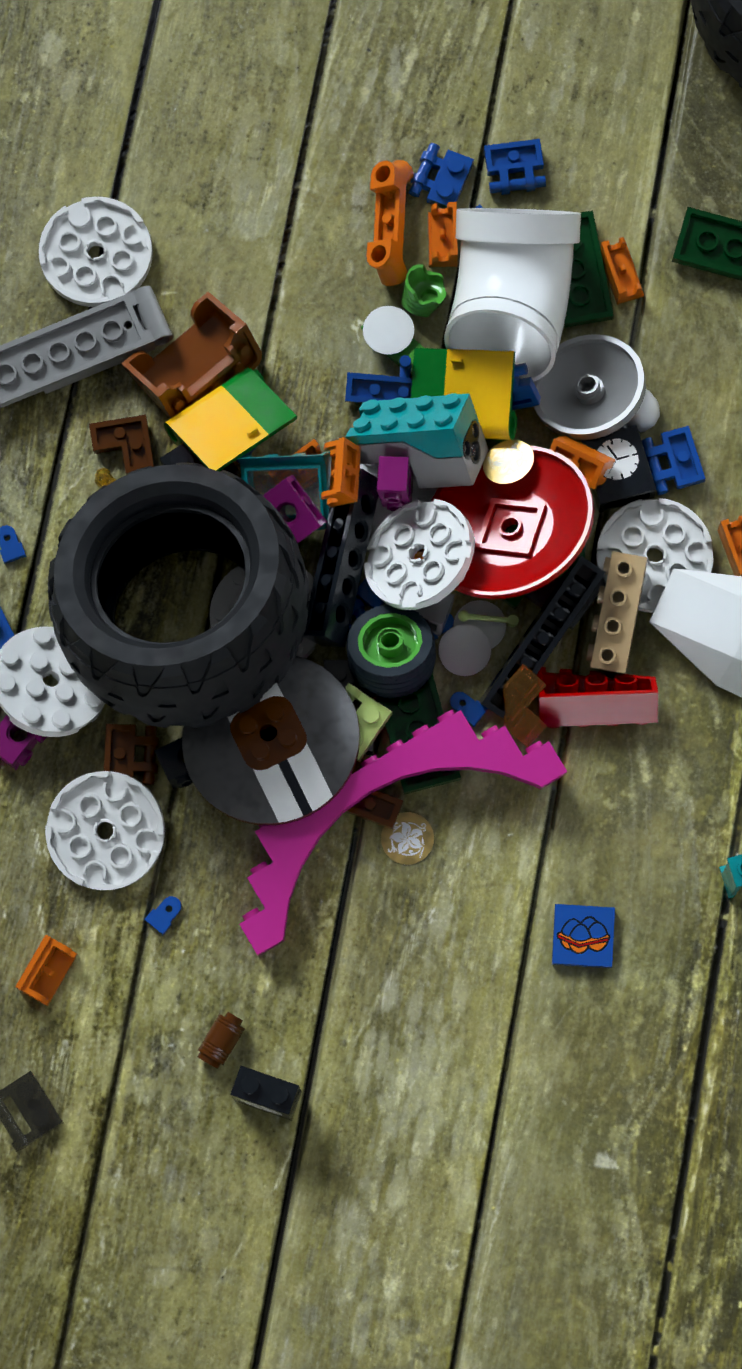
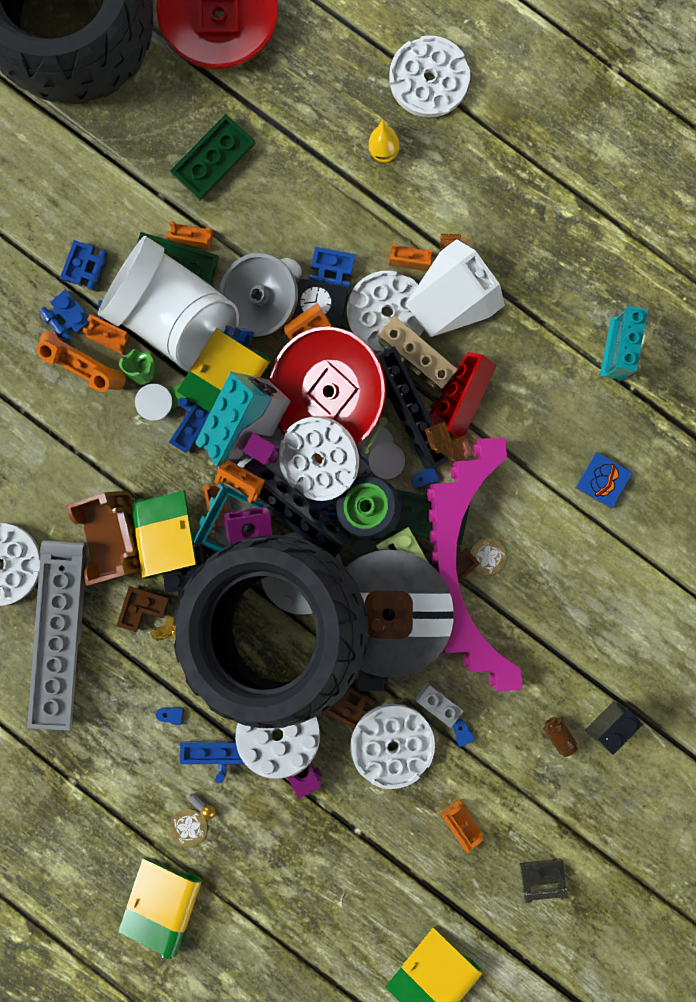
camera: 70 degrees left, 10 degrees up
sticker [483,440,534,484] -> none
none -> light grey brick [415,682,463,728]

